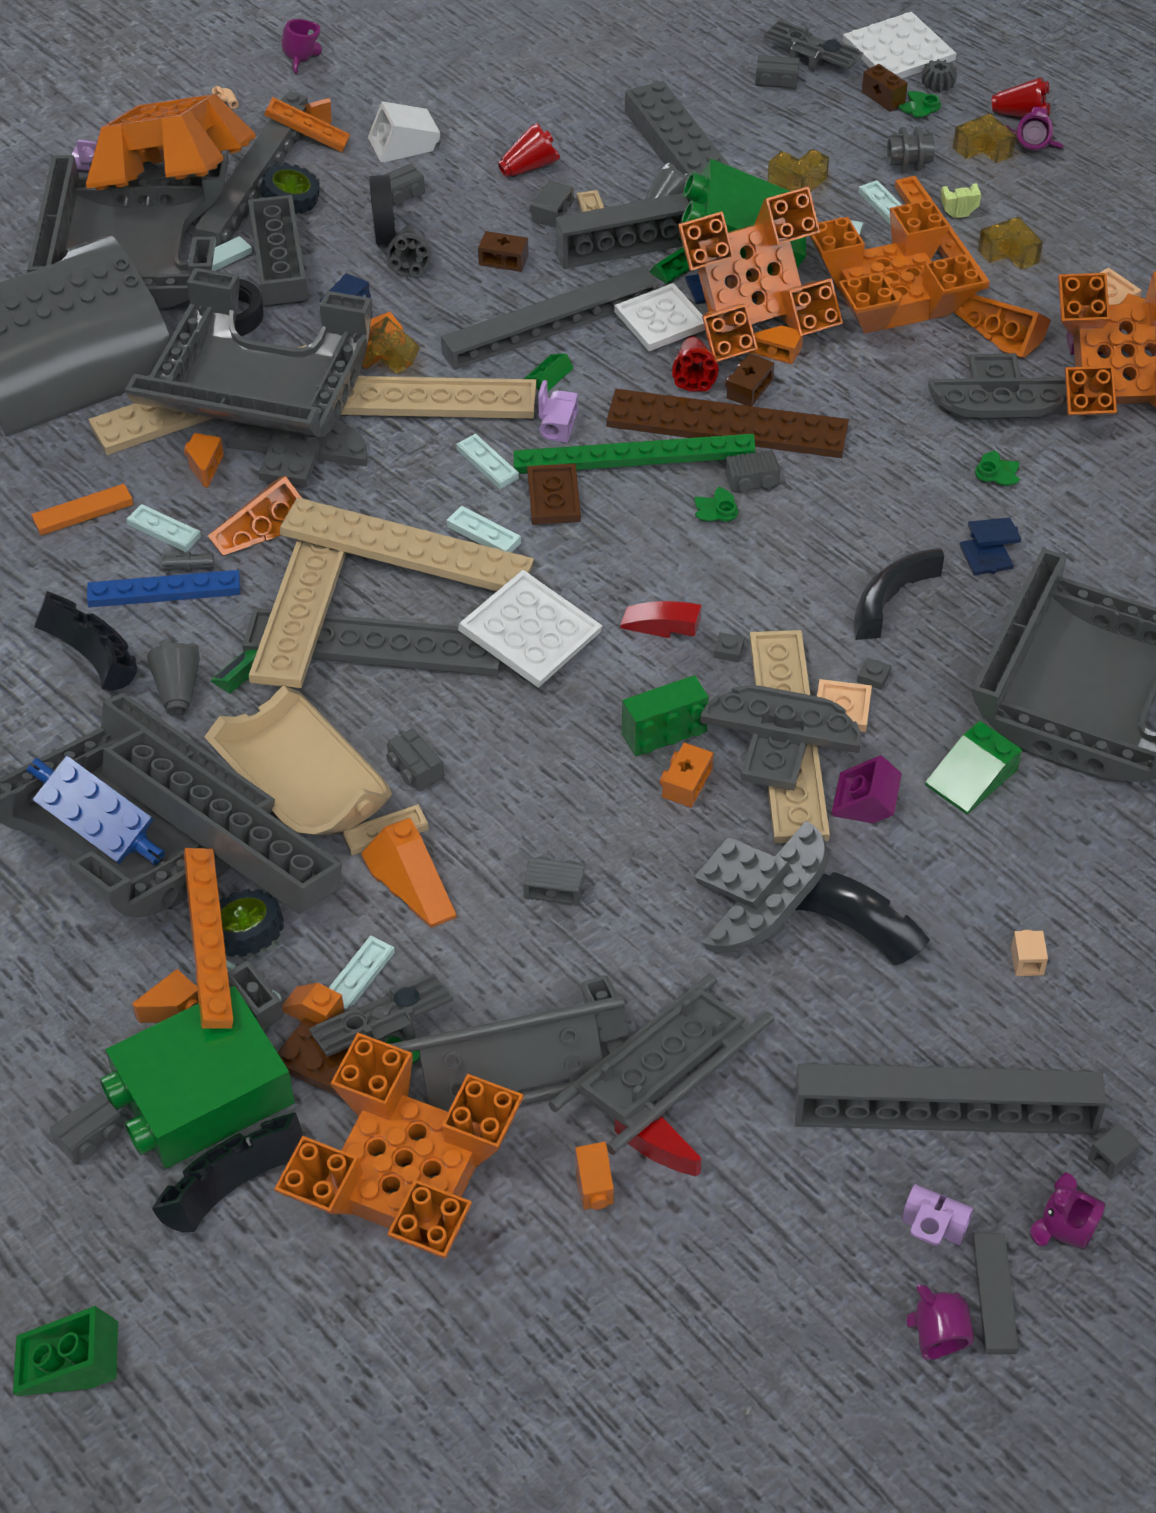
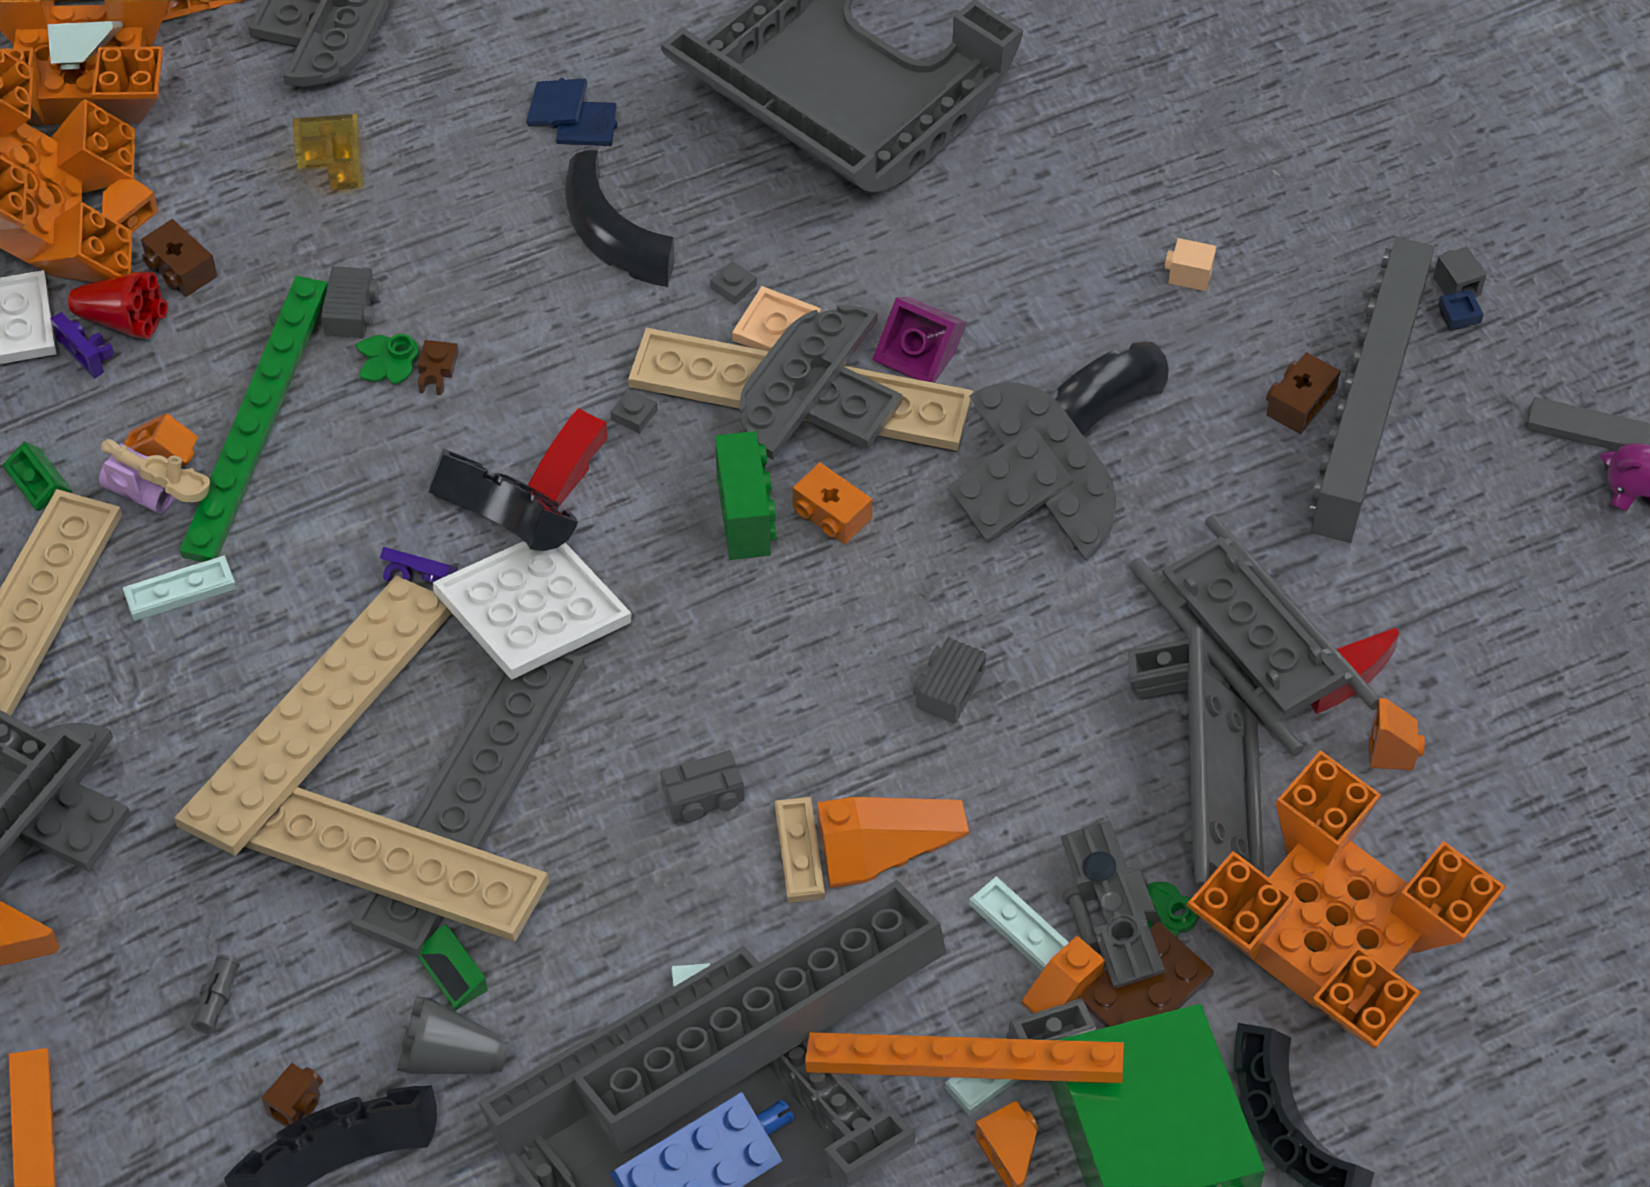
camera: 75 degrees left, 5 degrees up
blue plate [87,570,241,608] -> none
light aqua tile [126,504,201,552] -> none
tan panel [204,685,392,835] -> none
orange wedge [207,476,303,556] -> none
black wheel [219,889,284,957] -> none
light aqua plate [447,506,521,553] -> none
reddish brown plate [527,463,581,525] -> none
reddish brown plate [606,388,849,458] -> none
lavender piece [902,1184,974,1246] -> none
slope [925,721,1022,815] -> none
green plate [975,451,1020,486] -> none
magenta piece [1030,1172,1106,1250] -> none
none -> light aqua slope [47,21,123,69]
none -> dark purple plate [50,312,114,379]
none -> tan piece [101,439,210,502]
none -> orange slope [123,413,198,467]
none -> reddish brown brick [262,1062,323,1127]
none -> clear yellow brick [293,114,364,190]
none -> dark purple plate [380,547,458,582]
none -> reddish brown plate [418,340,459,396]
none -> black brick [428,448,578,551]
none -> reddish brown brick [1266,352,1341,435]
none -> dark blue plate [1438,290,1484,330]

